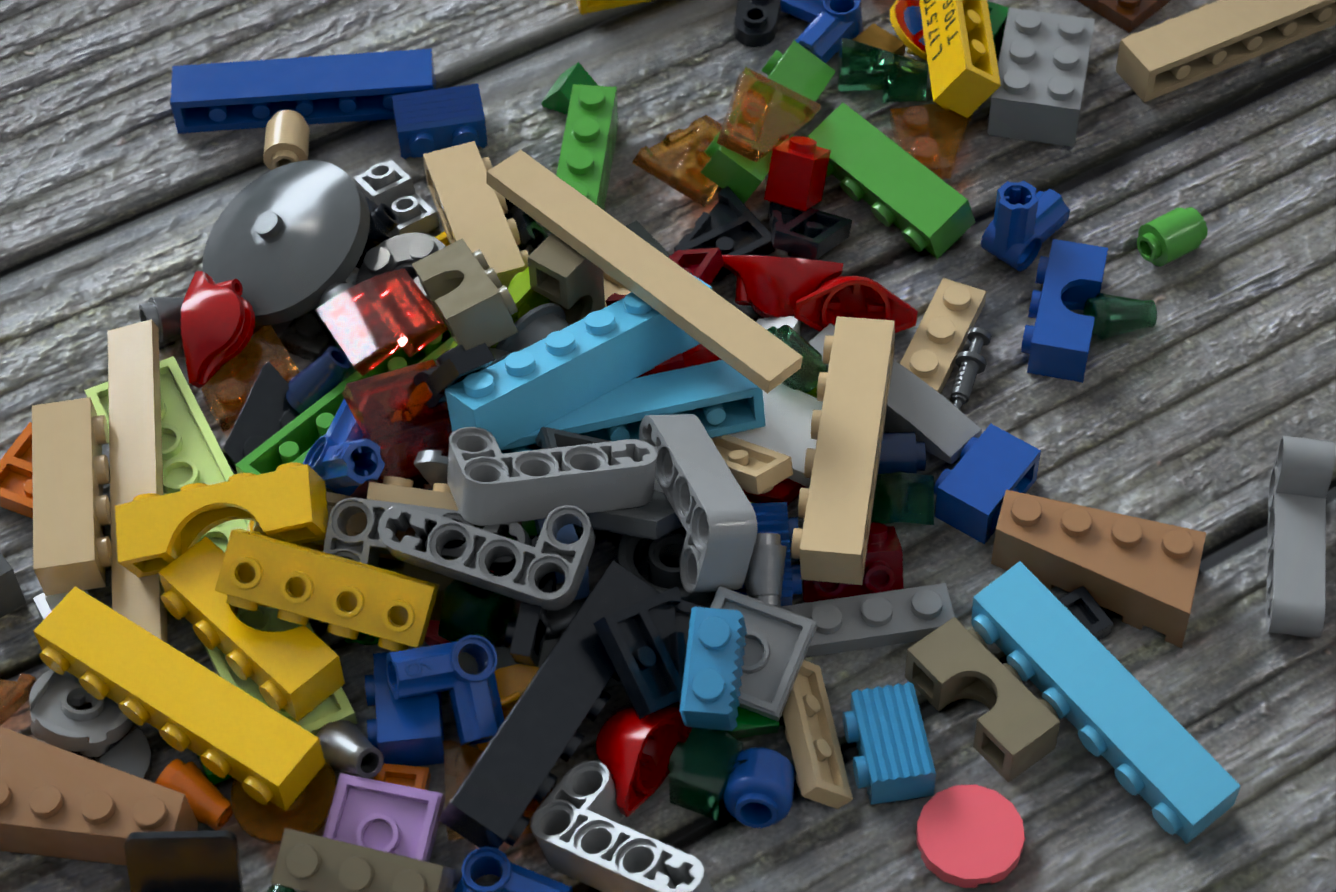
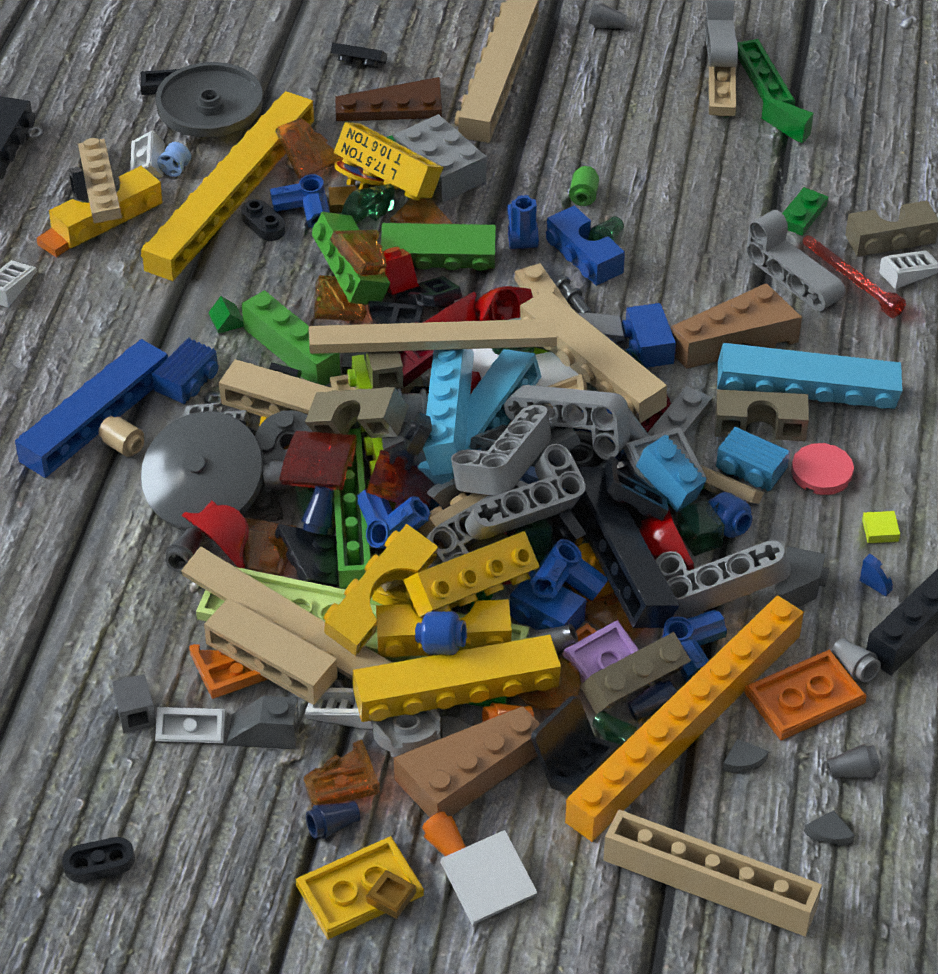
camera: 50 degrees left, 5 degrees down
none -> blue head [415,611,467,655]

